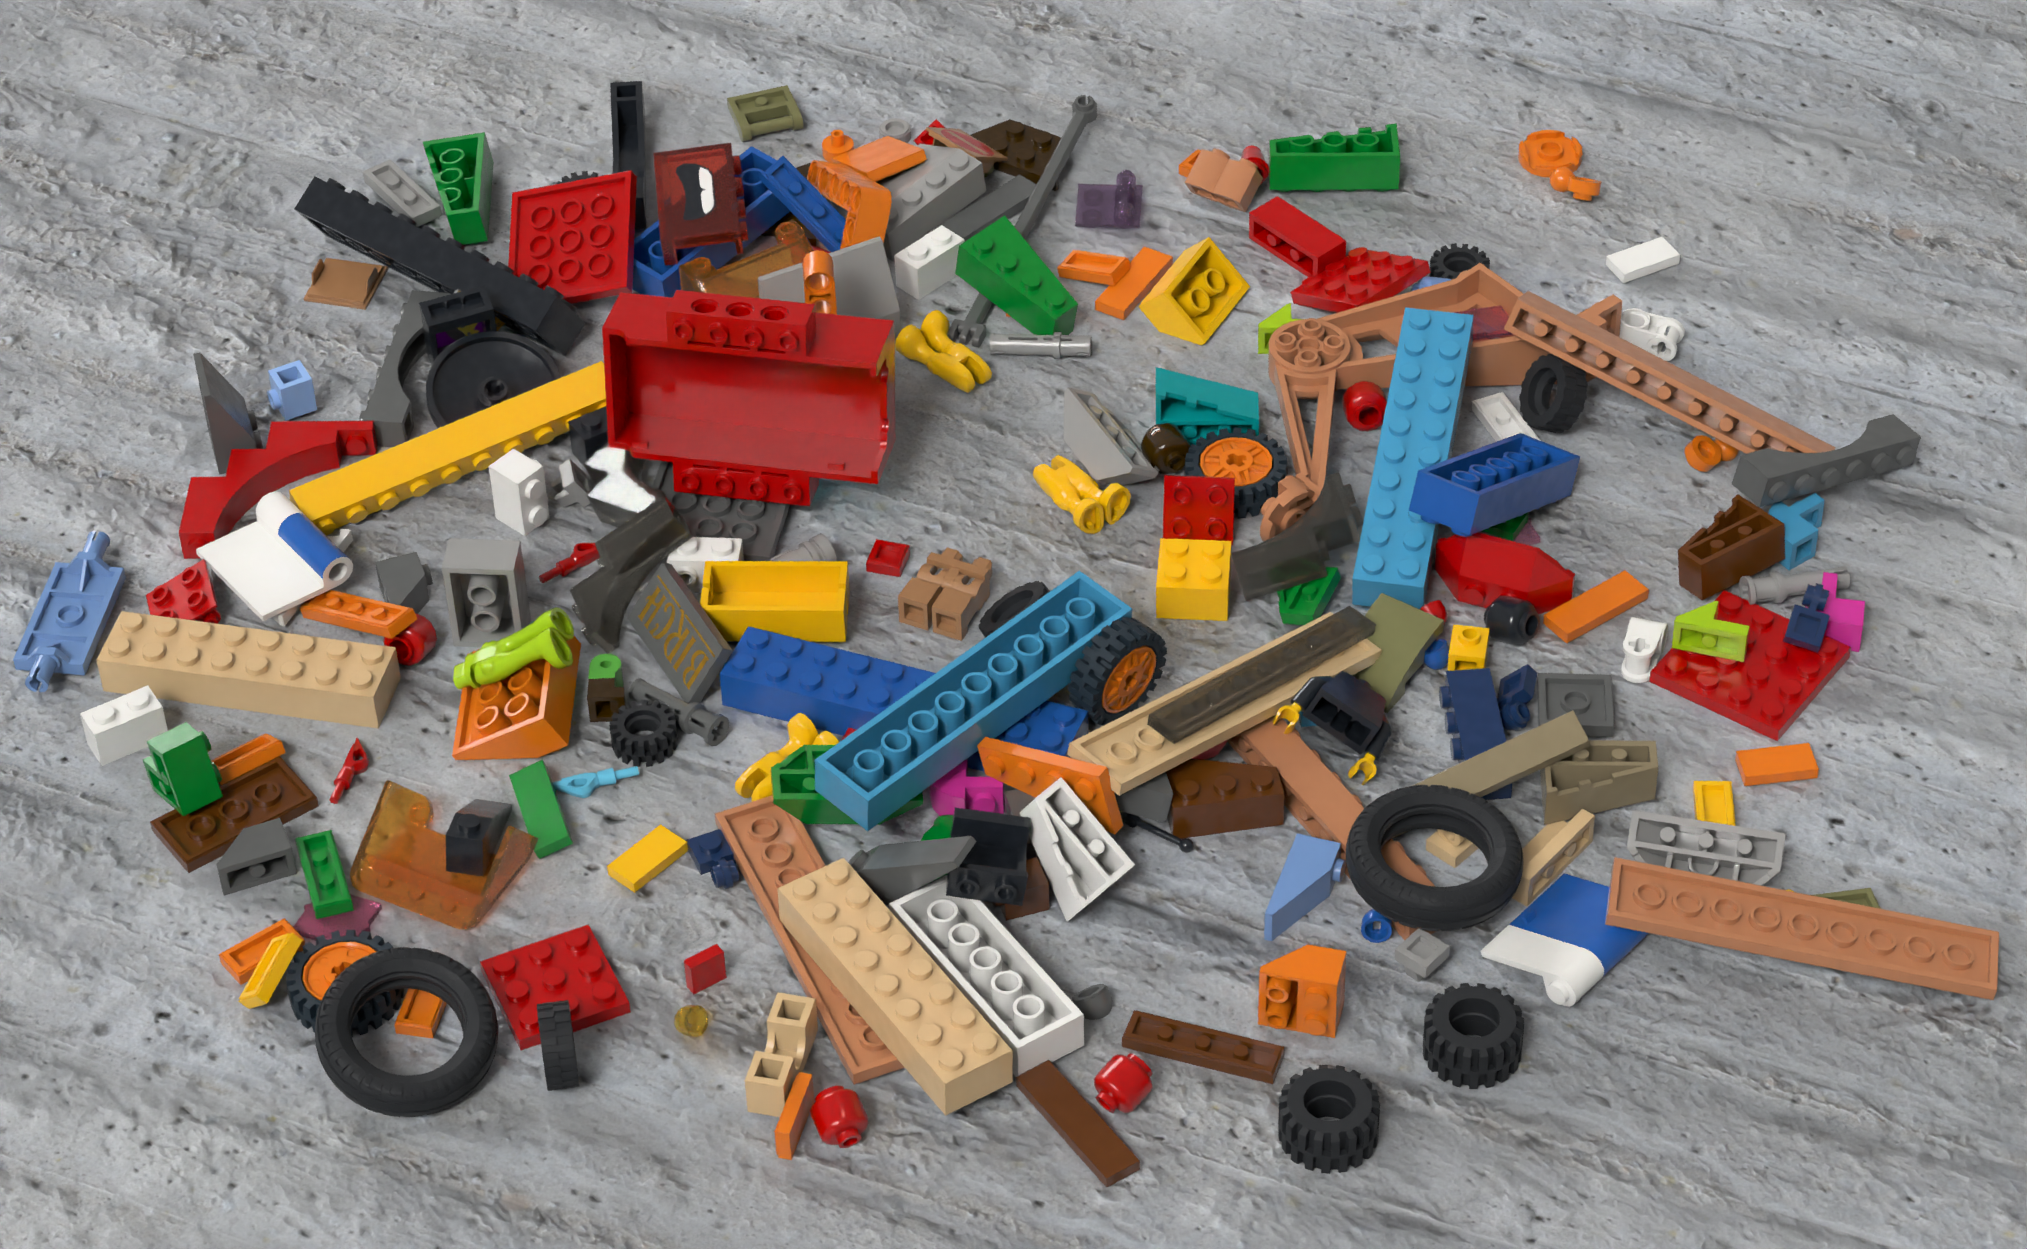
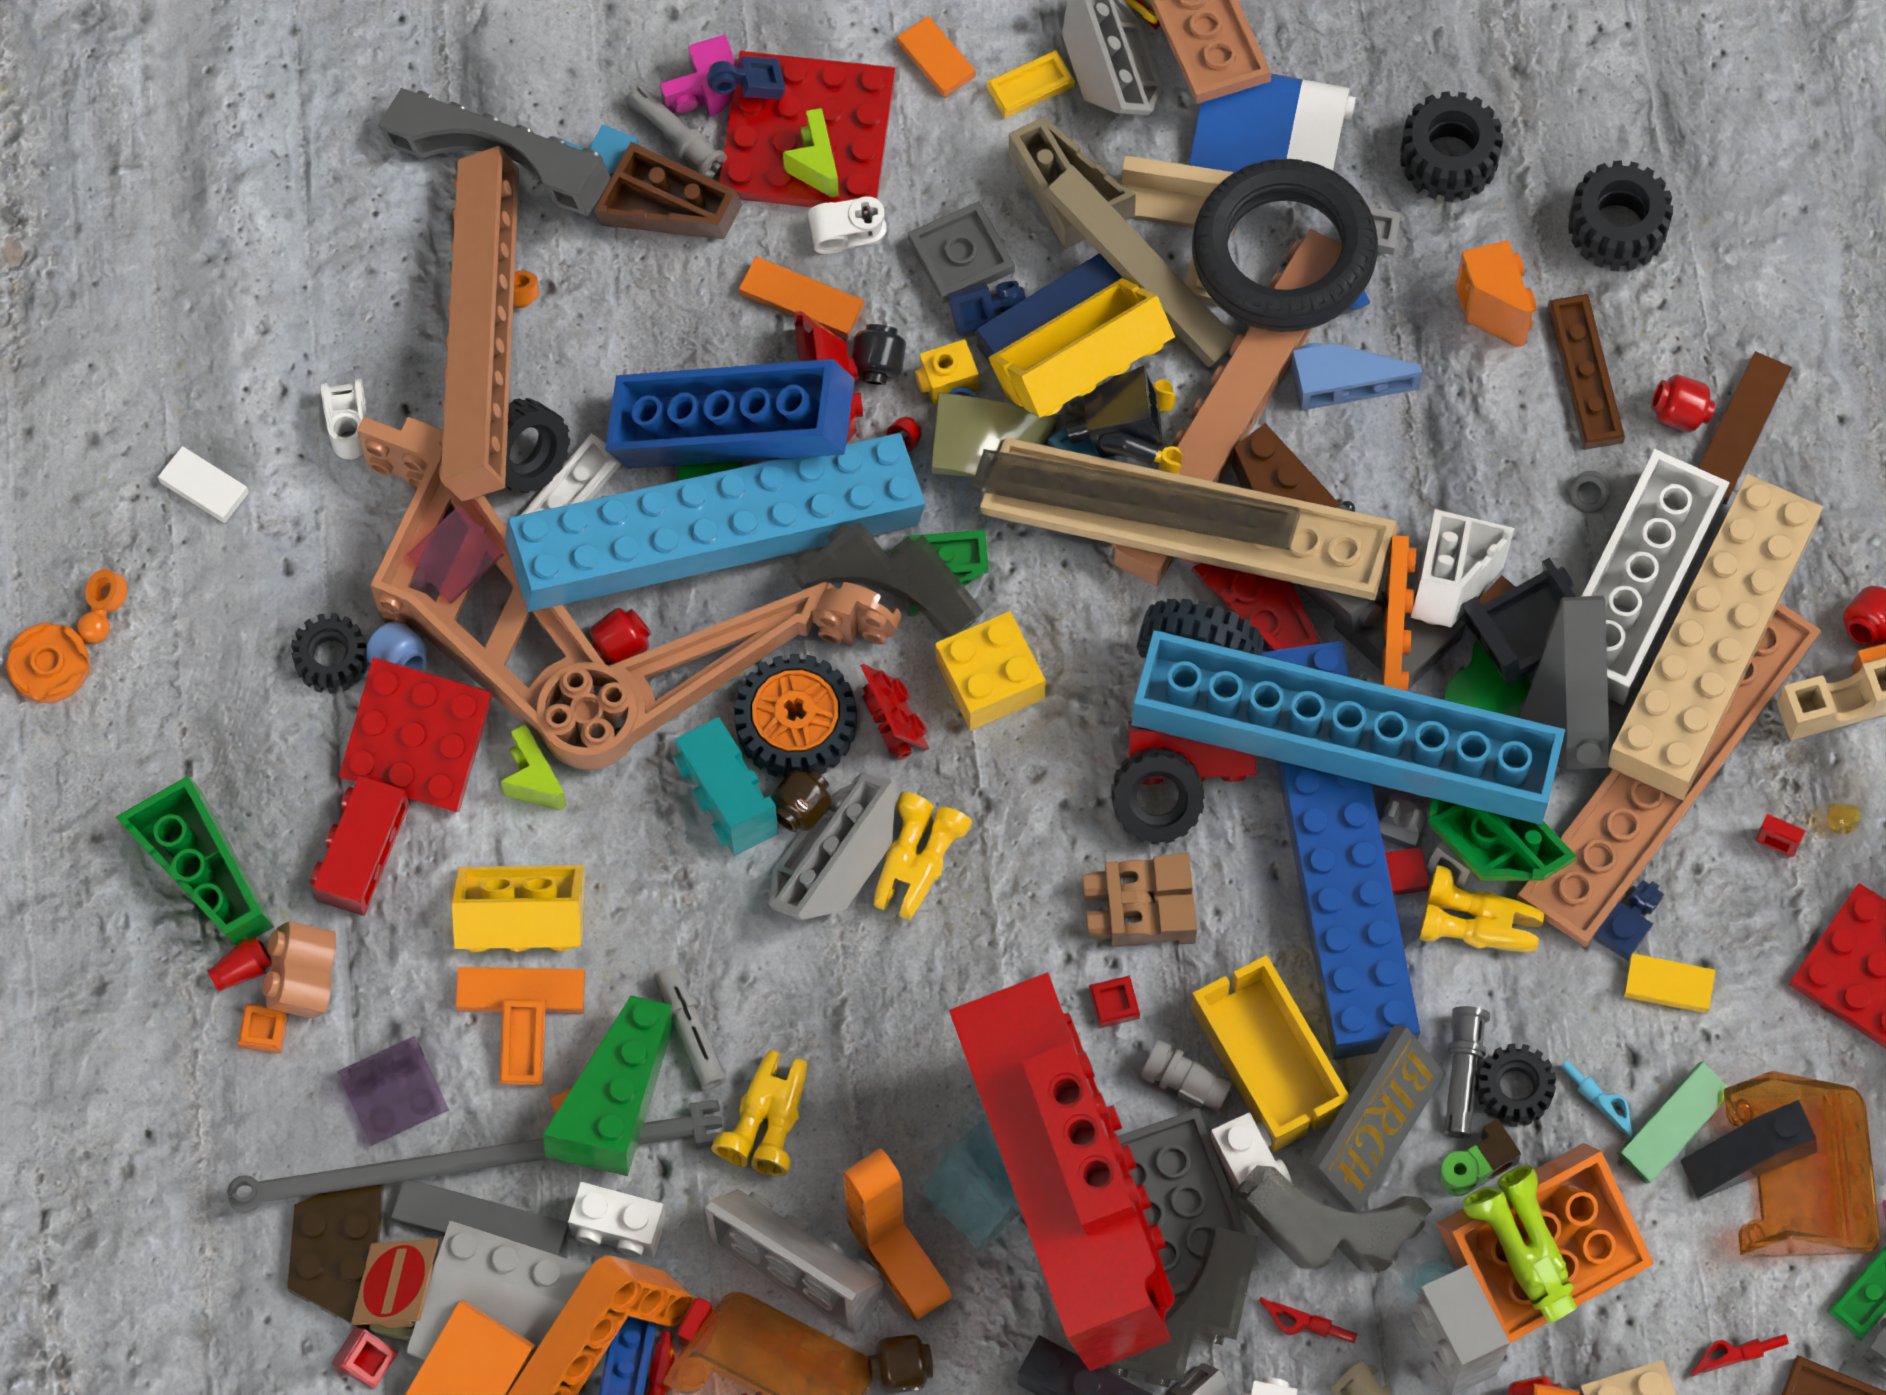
camera: 120 degrees left, 25 degrees up
none -> yellow piece [988,278,1175,418]

